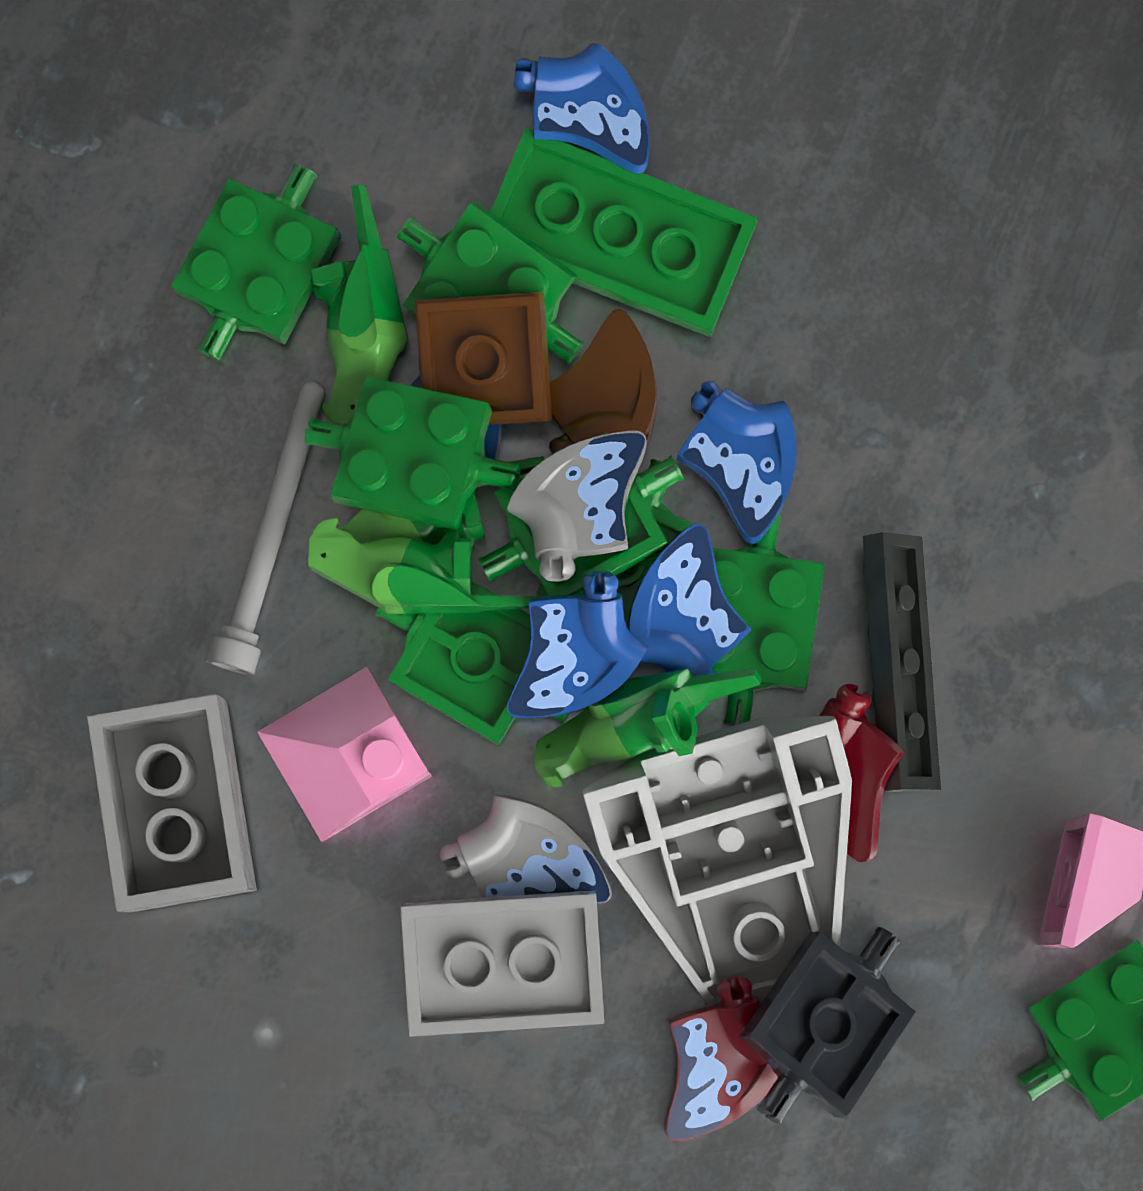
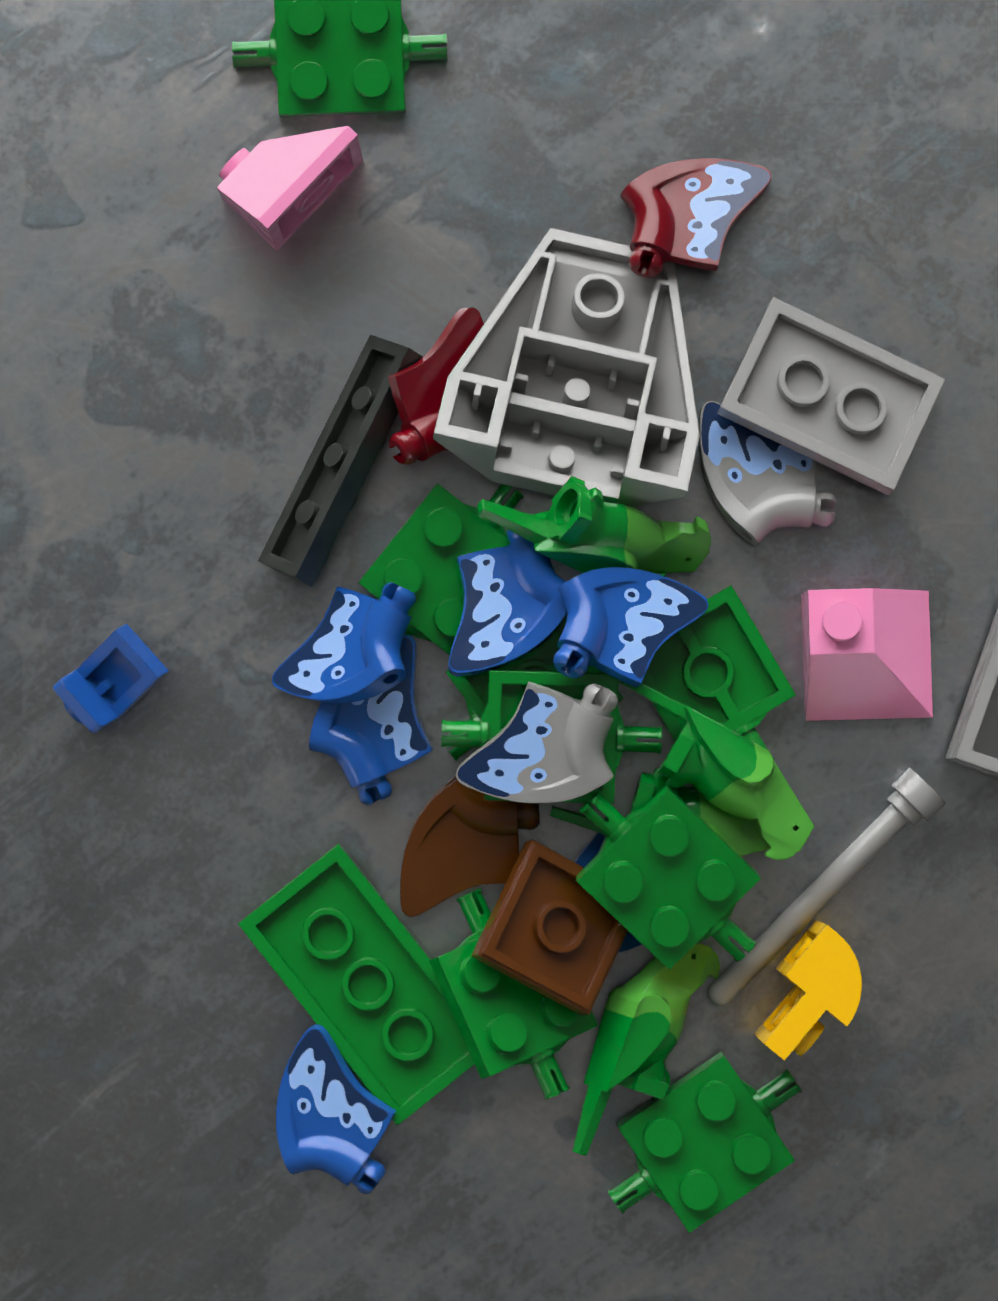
camera: 150 degrees left, 5 degrees up
black plate [739,927,916,1124] -> none
none -> blue bracket [53,623,169,734]
none -> blue arm [272,582,416,704]
none -> yellow brick [754,920,862,1061]

